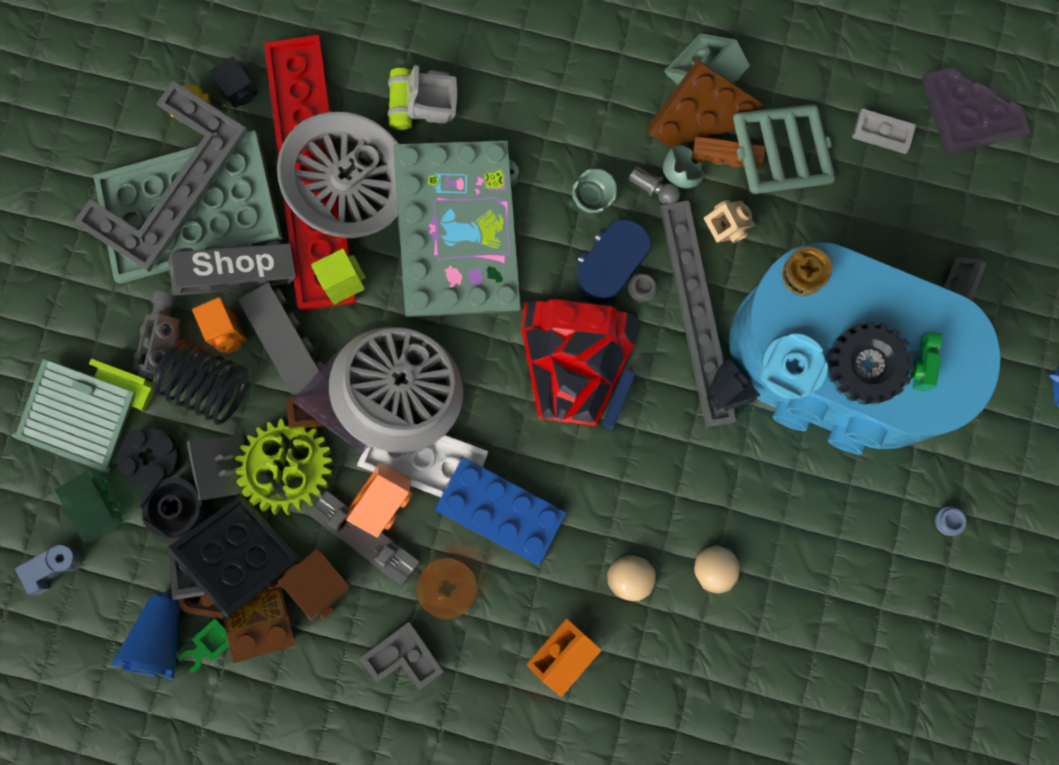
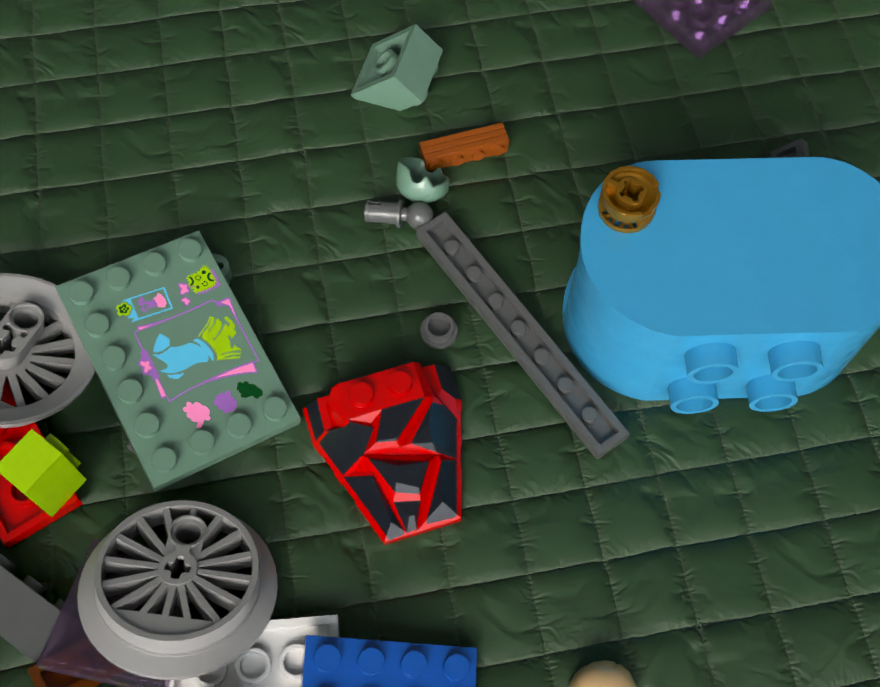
camera: 25 degrees left, 15 degrees down
light grey piece [388,65,457,131] -> none
sand green hair [572,168,617,213] -> none
dark blue brick [576,220,650,304] -> none
dark blue tile [602,370,635,431] -> none
reddish brown plate [646,59,762,147] -> none
tan hair [694,545,740,594] -> none
tan brick [704,200,755,243] -> none
black brick [706,360,760,412] -> none
sand green bar [733,104,835,194] -> none
medium azure plate [760,334,828,399] -> none
black bush [827,322,915,405] -> none
light grey plate [852,109,916,154] -> none
green plate [910,331,942,392] -> none

